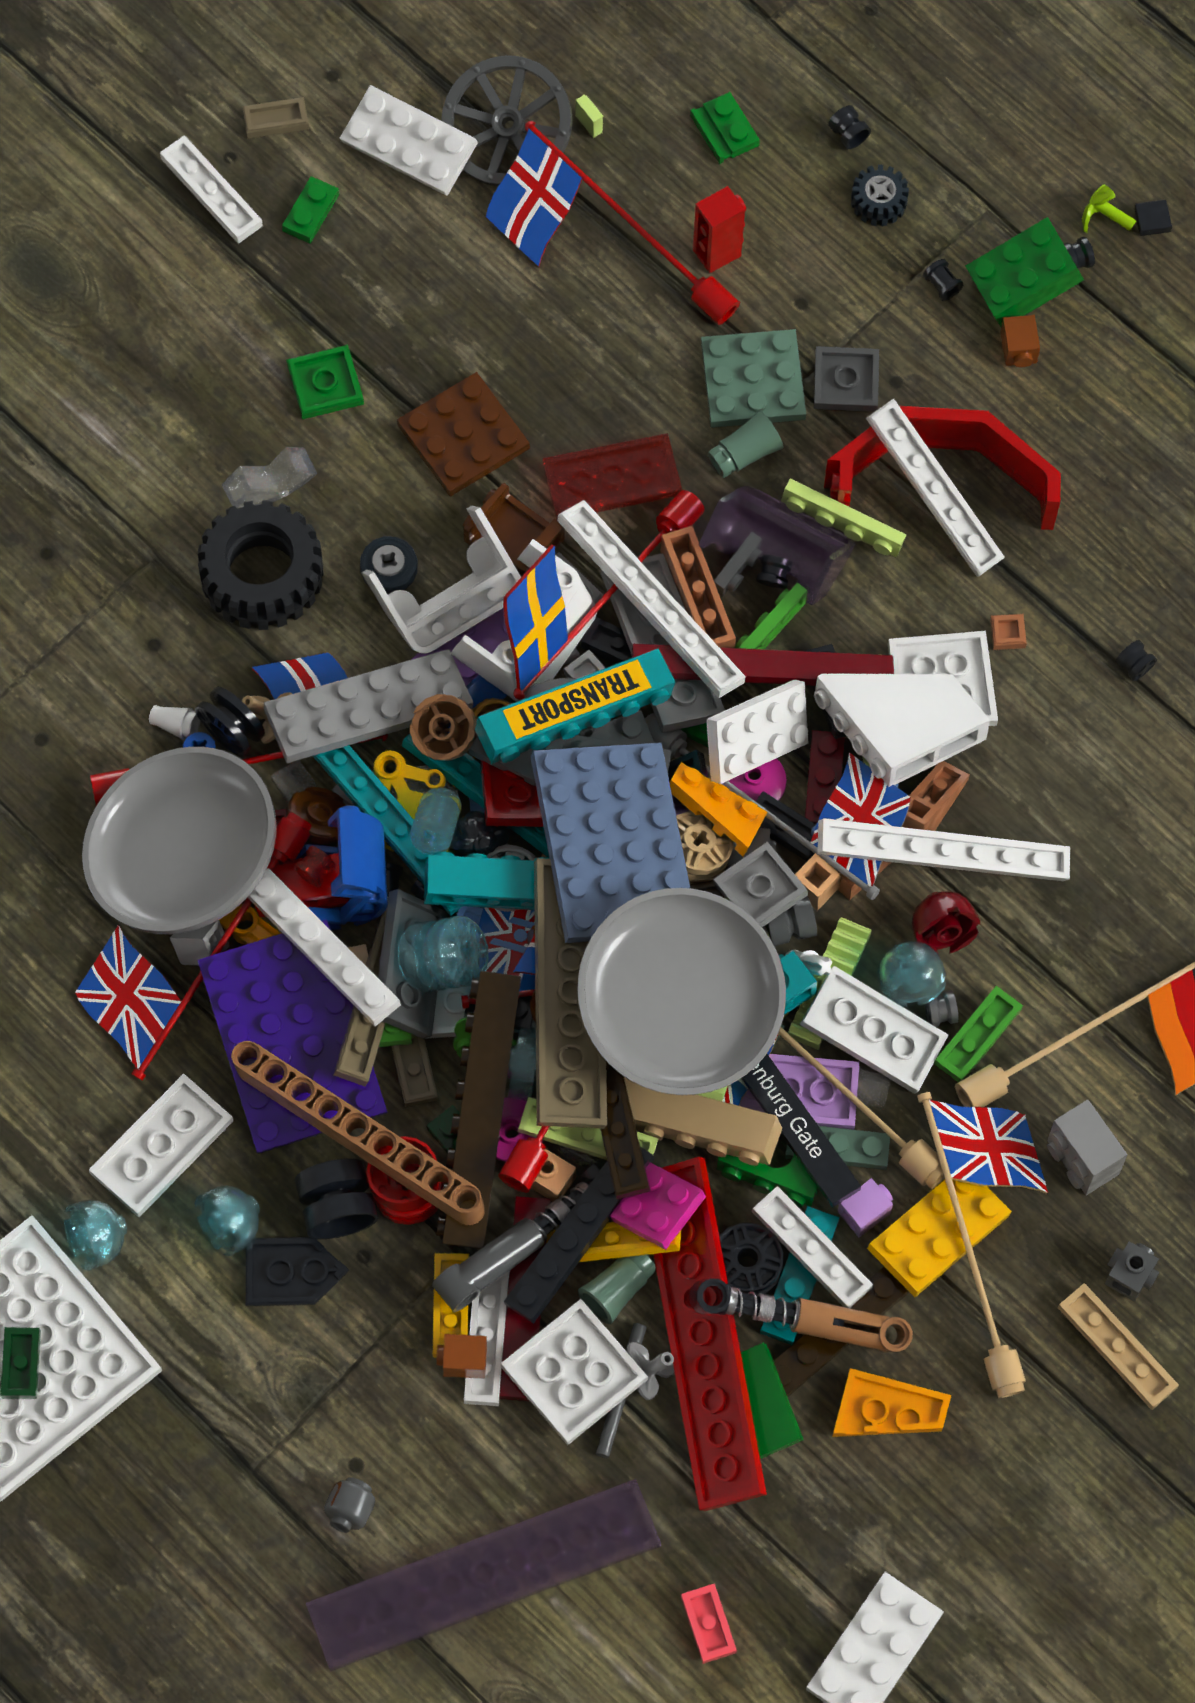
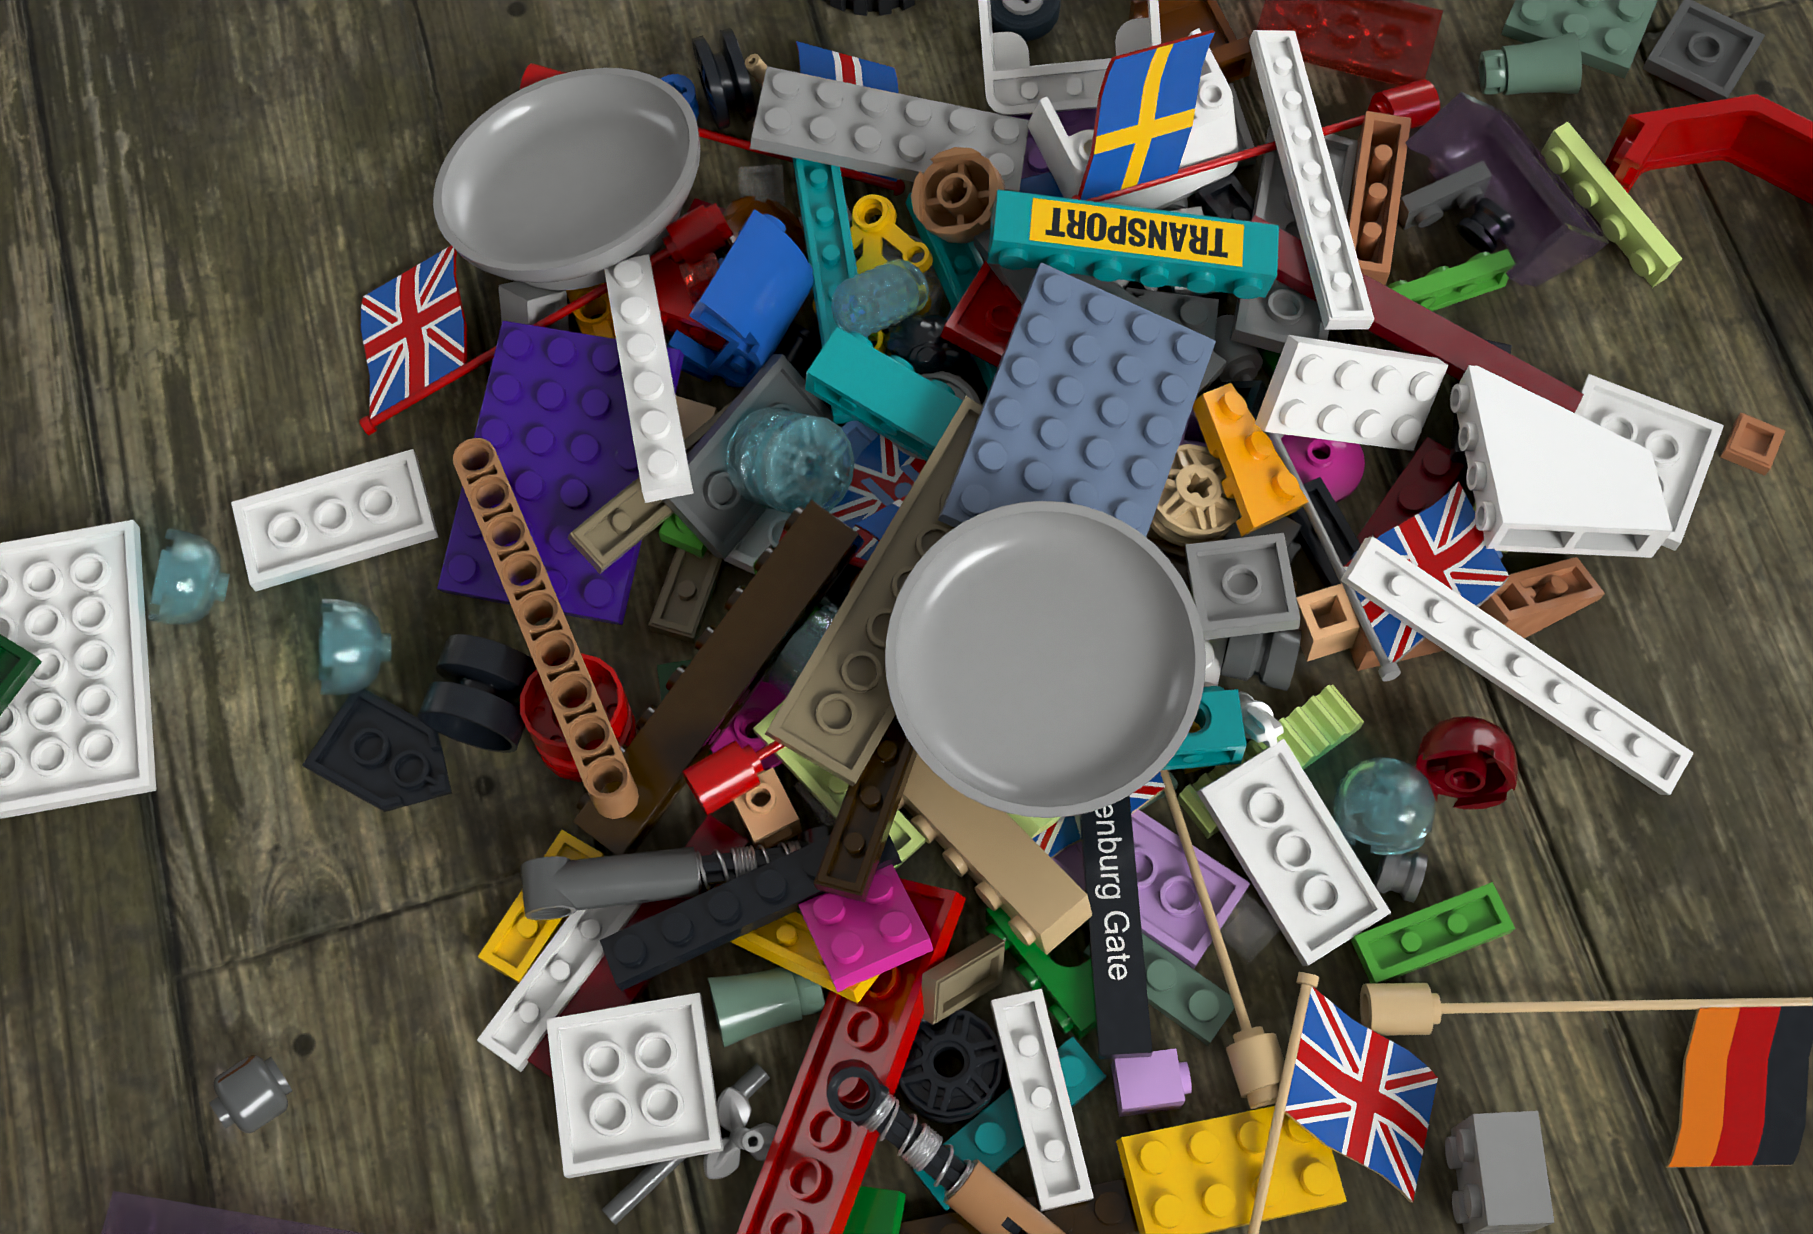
camera: 35 degrees right, 0 degrees up
white cone [149,705,200,740] -> none
dark orange brick [437,1334,487,1379] -> none
white tile [866,399,1005,577] -> none
none -> dark tan tile [922,933,1005,1025]

